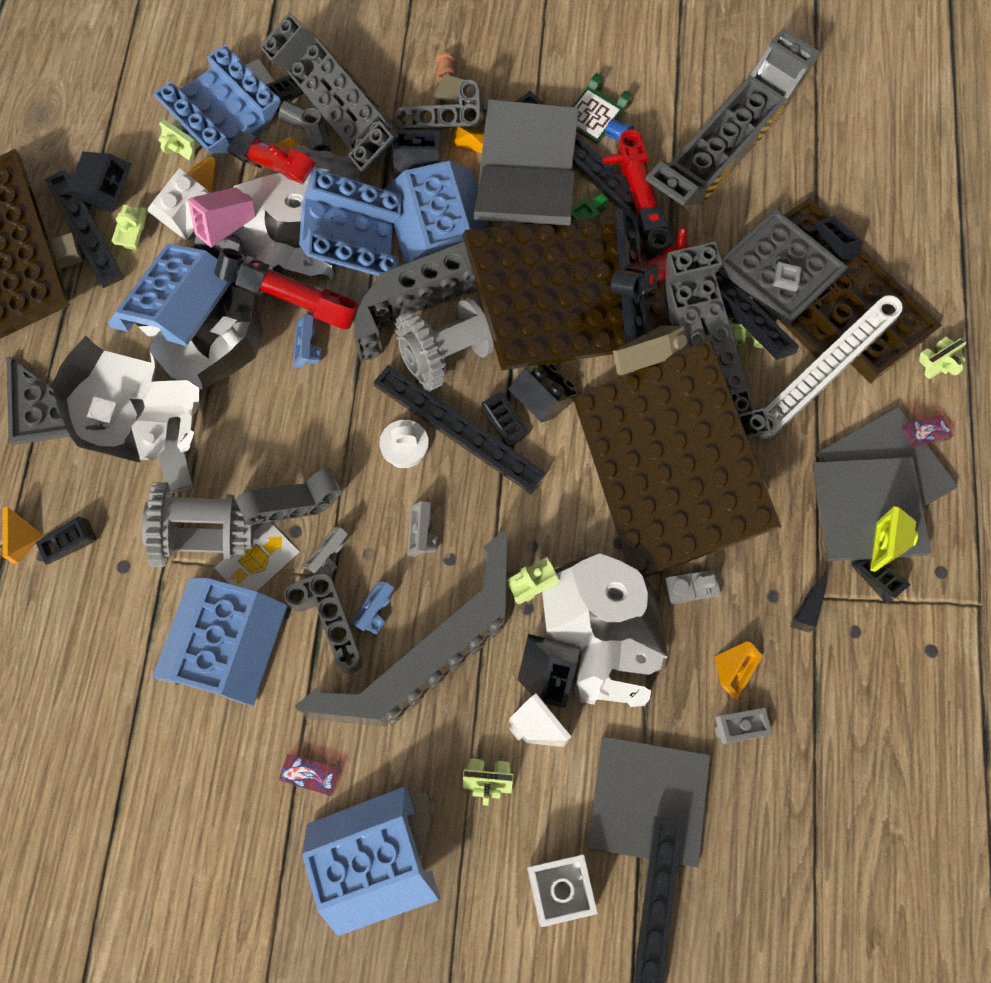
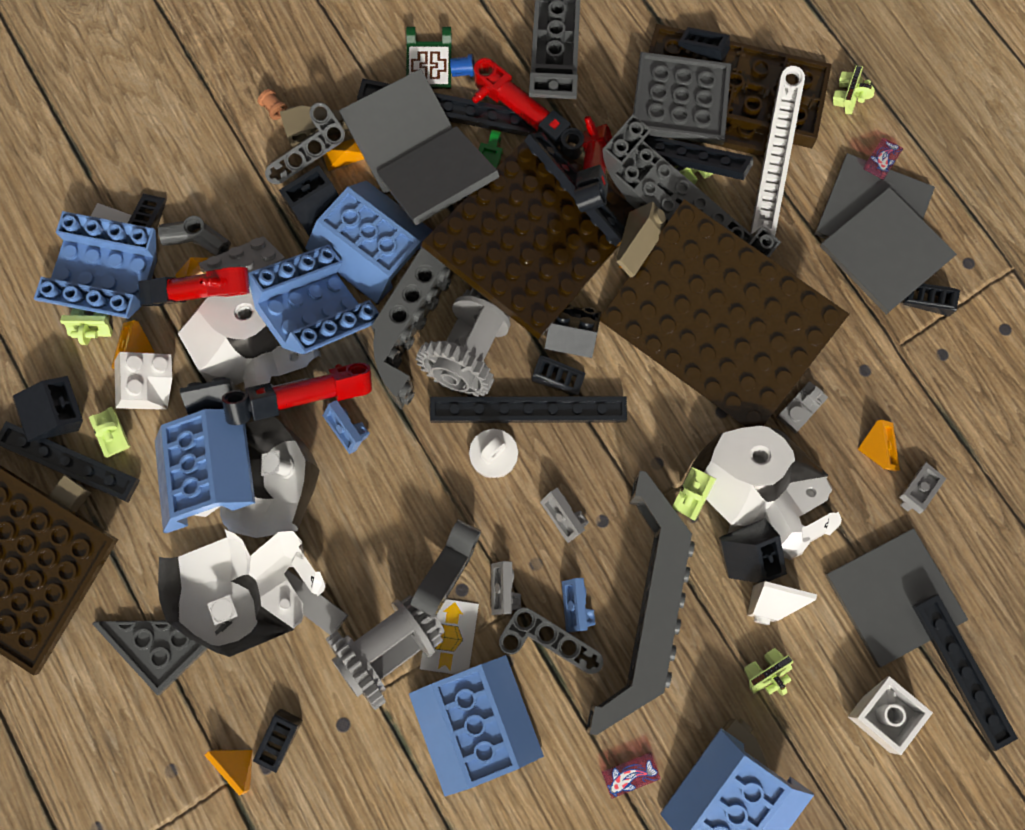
camera: 35 degrees left, 5 degrees up
bright pink slope [188,187,255,247] -> none
dark grey slope [259,12,398,172] -> none
light grey tile [773,262,802,292] -> none
black slope [790,577,827,633] -> none
neon yellow slope [870,506,918,571] -> none

